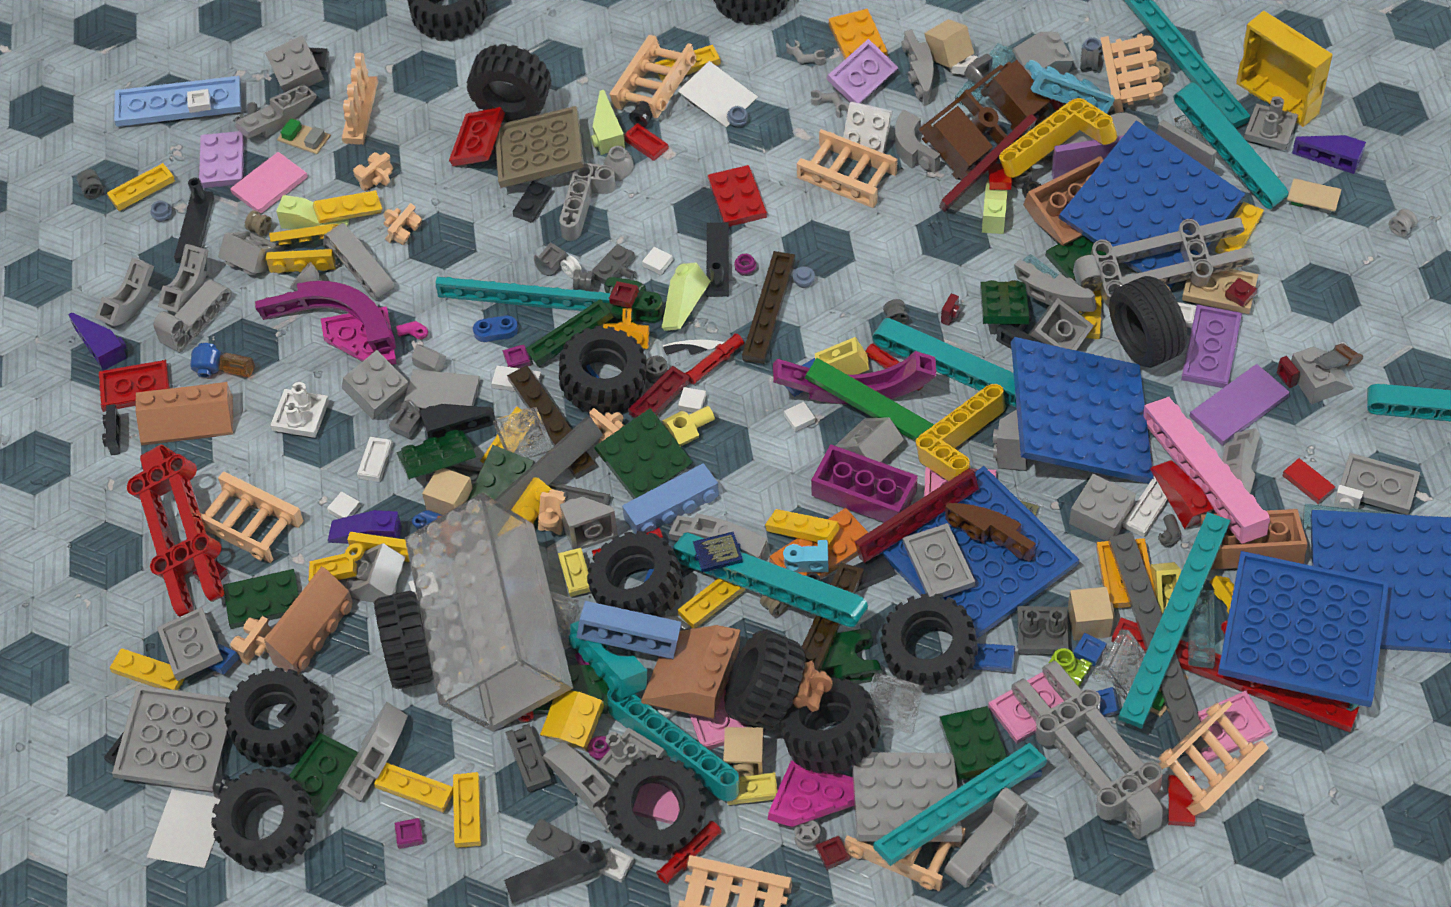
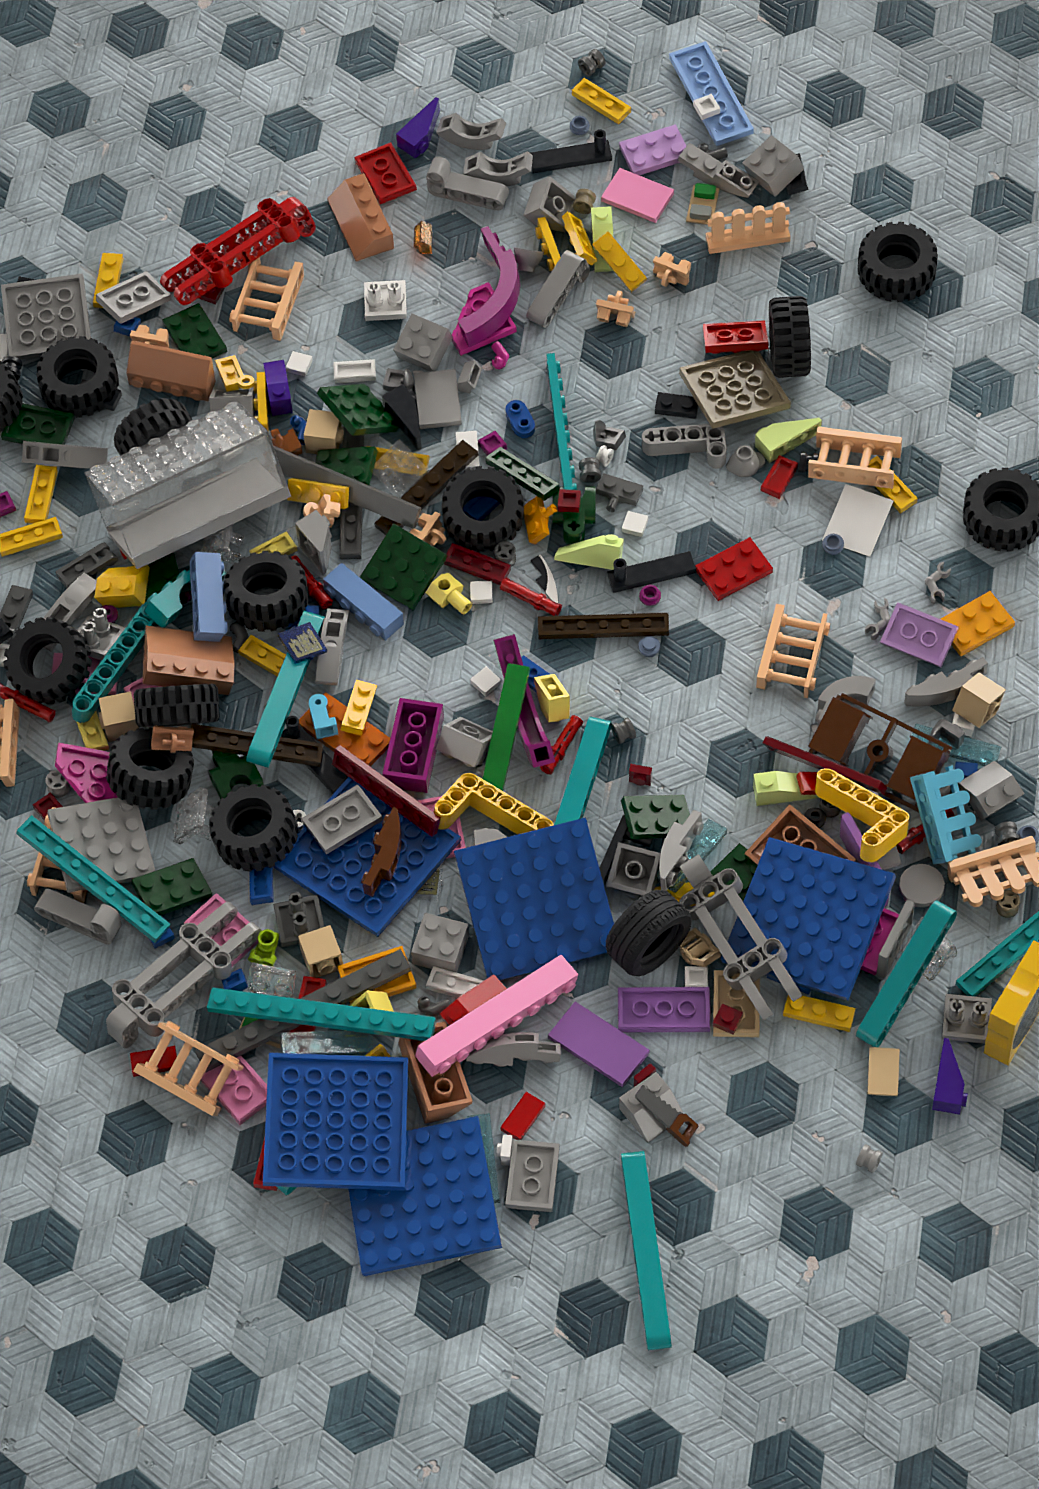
camera: 75 degrees right, 5 degrees up
black plate [102,404,121,455] -> none
blue head [190,343,221,378] -> none
white plate [843,102,892,153] -> none
blue plate [1073,633,1107,667] -> none

